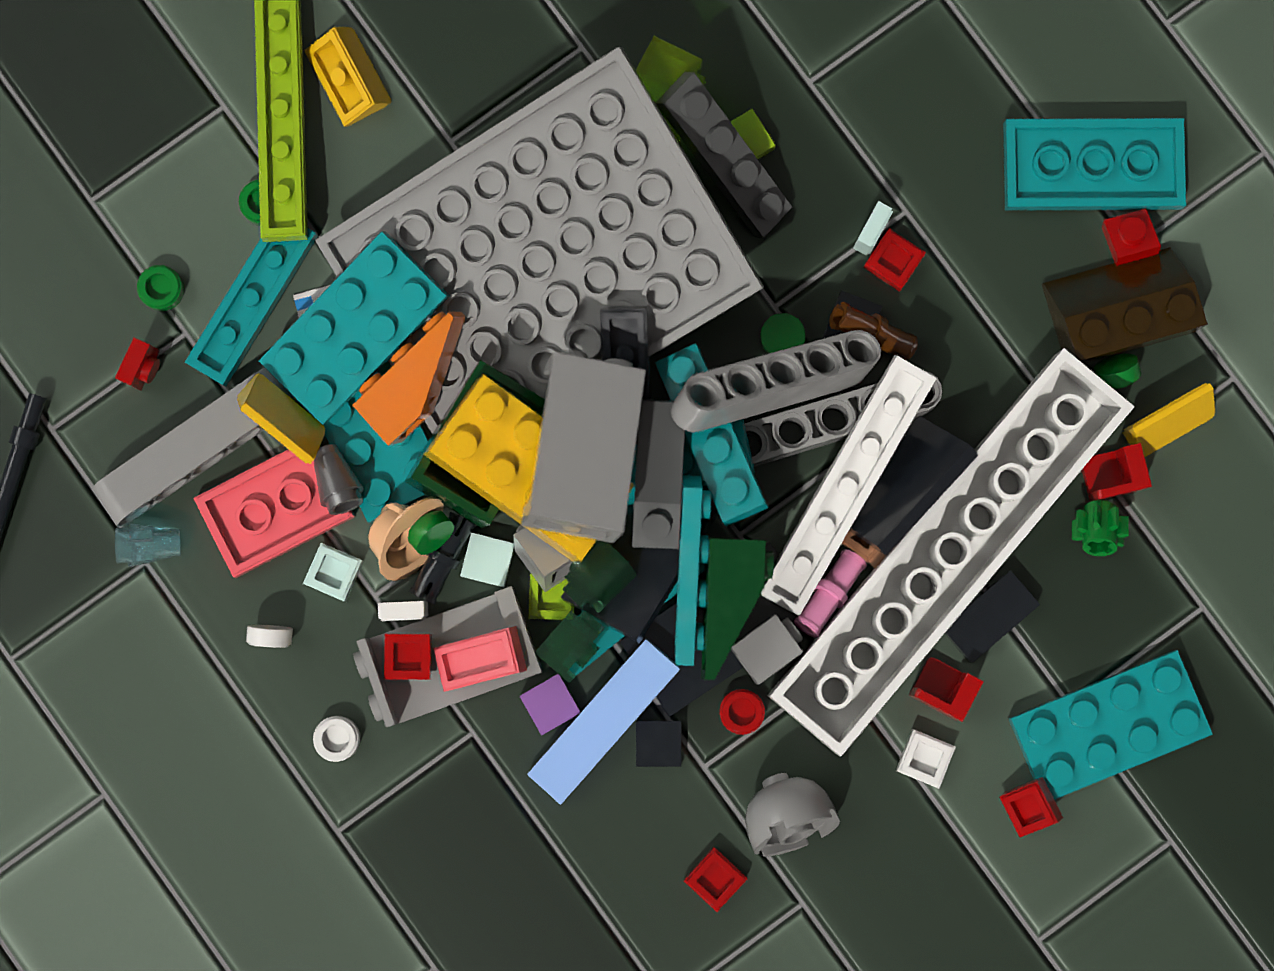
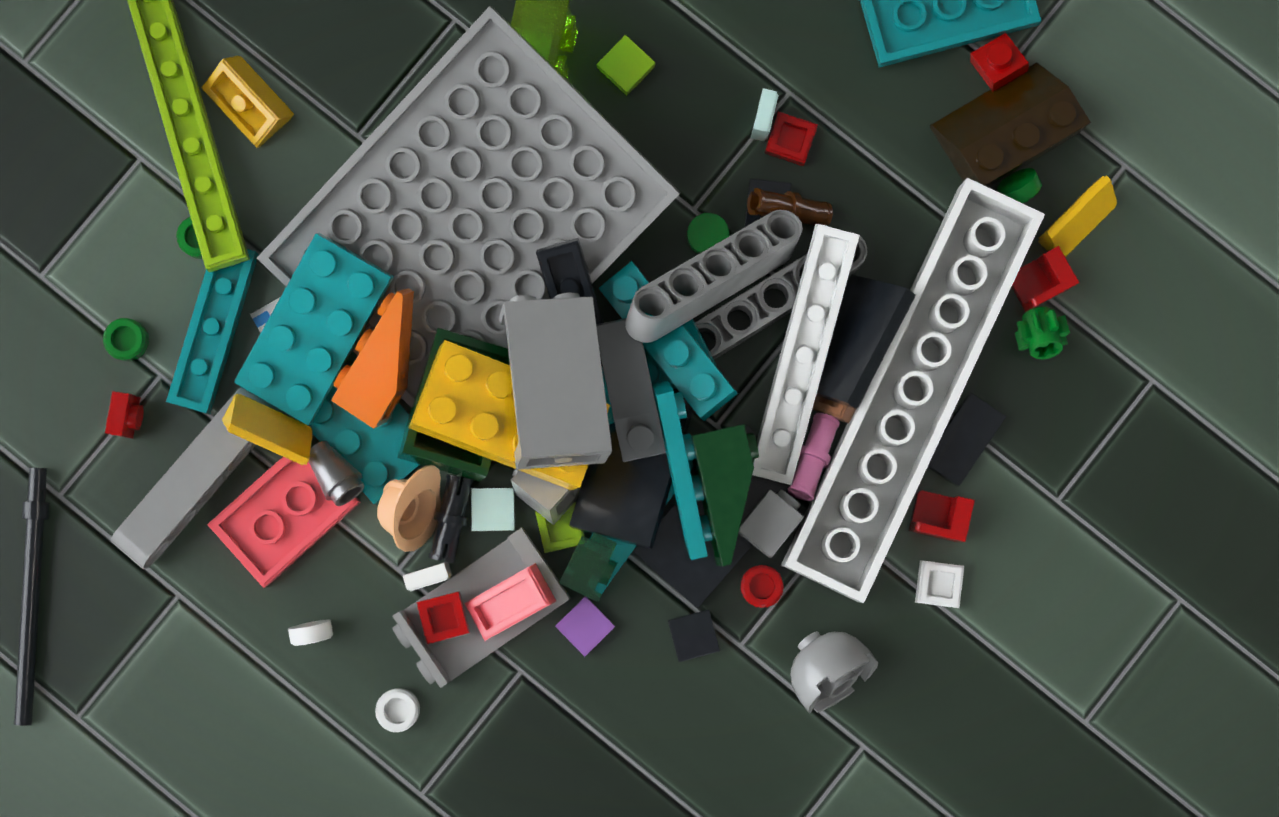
camera: 20 degrees left, 0 degrees up
clear light blue cone [115,523,181,567] -> none
light aqua tile [303,543,364,602] -> none
green tile [408,510,454,555] -> none
light blue tile [527,638,681,805] -> none
clear green brick [562,540,637,613] -> none
dark grey plate [655,72,792,238] -> none
red tile [683,847,748,912] -> none
red tile [999,777,1063,837] -> none
teal plate [1008,650,1213,800] -> none

